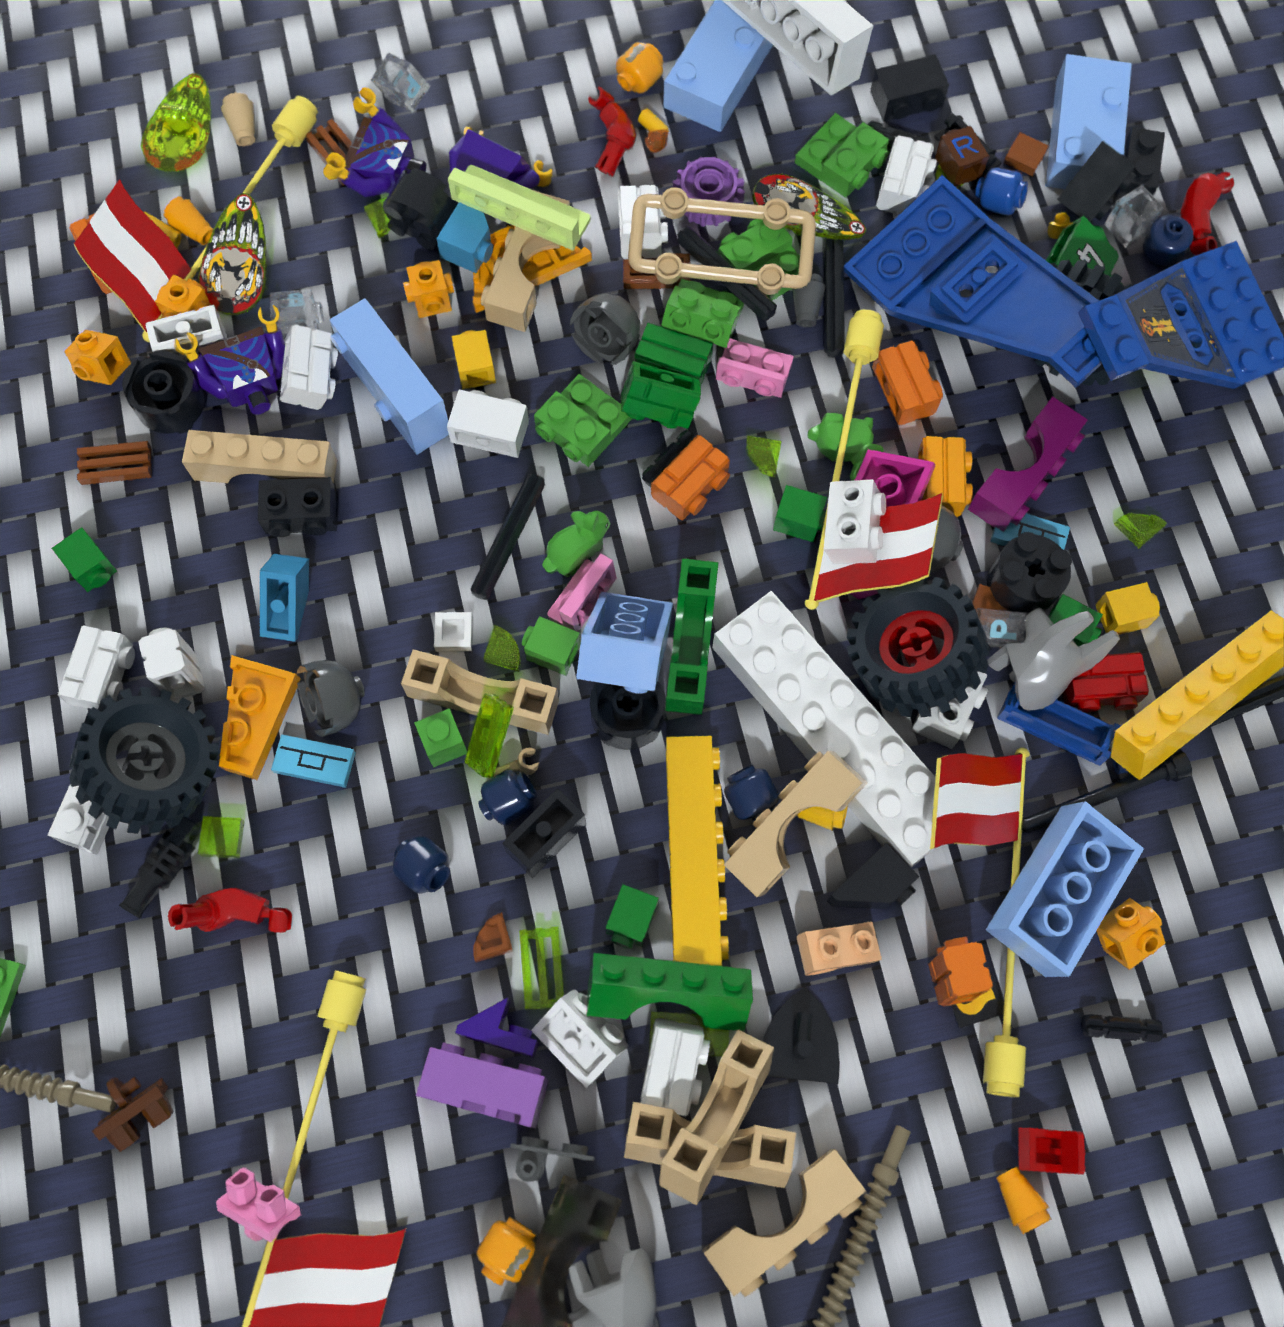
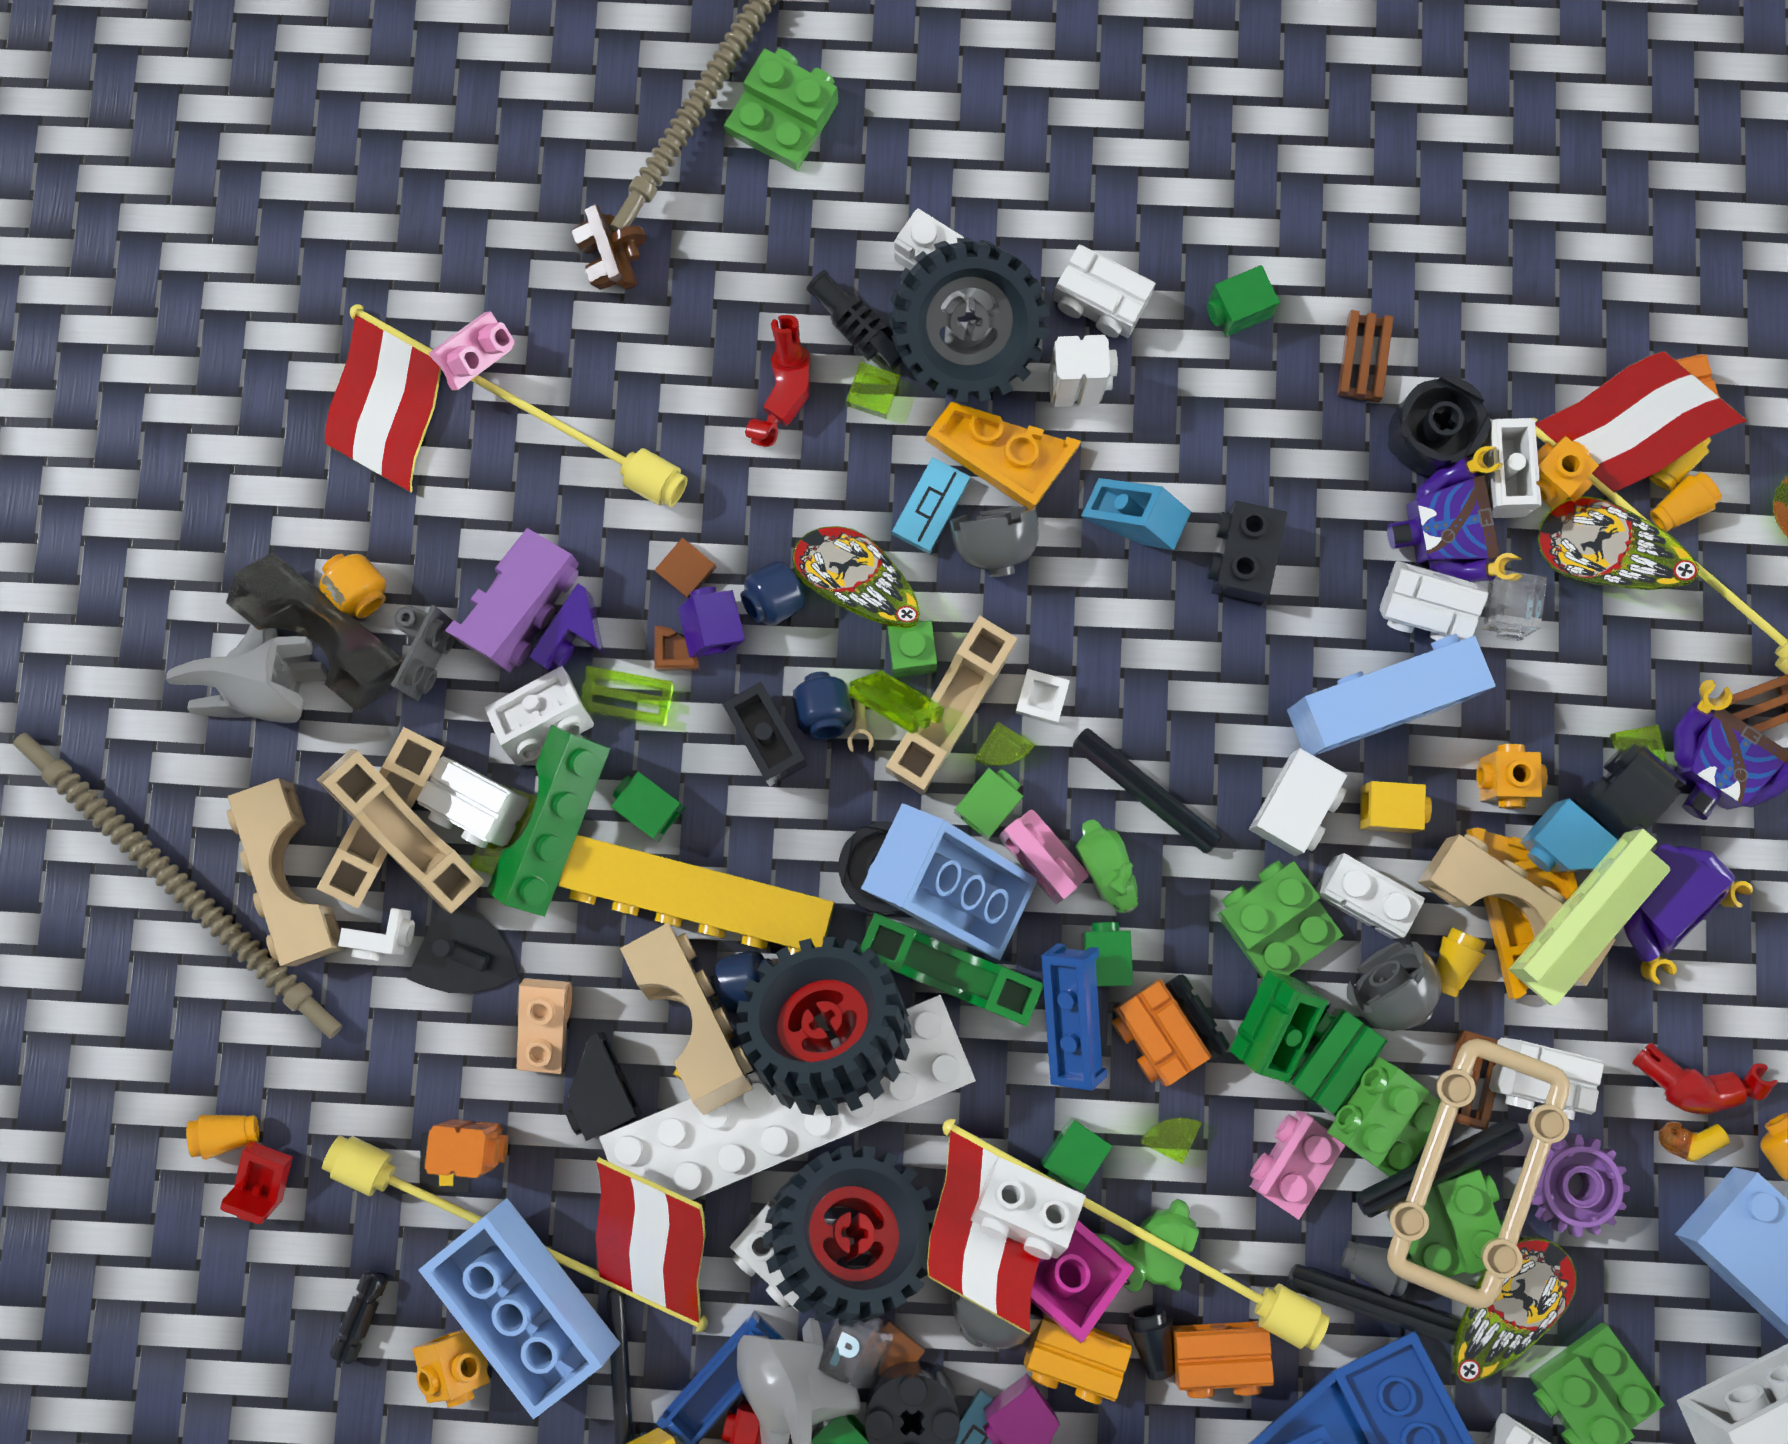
camera: 110 degrees right, 10 degrees up
light orange brick [64,329,131,385] -> none
tan arch [182,430,337,484] -> none
none -> white bracket [338,908,415,961]
none -> dark orange tile [654,538,717,599]
none -> dark purple brick [678,587,745,658]
none -> black wheel [736,937,912,1116]
none -> shield [792,526,920,628]
none -> blue container [1041,943,1107,1091]
none -> green brick [1081,922,1133,986]
none -> black cone [1127,1304,1175,1380]
none -> white brick [1315,853,1425,939]
none -> yellow cone [1436,927,1486,998]

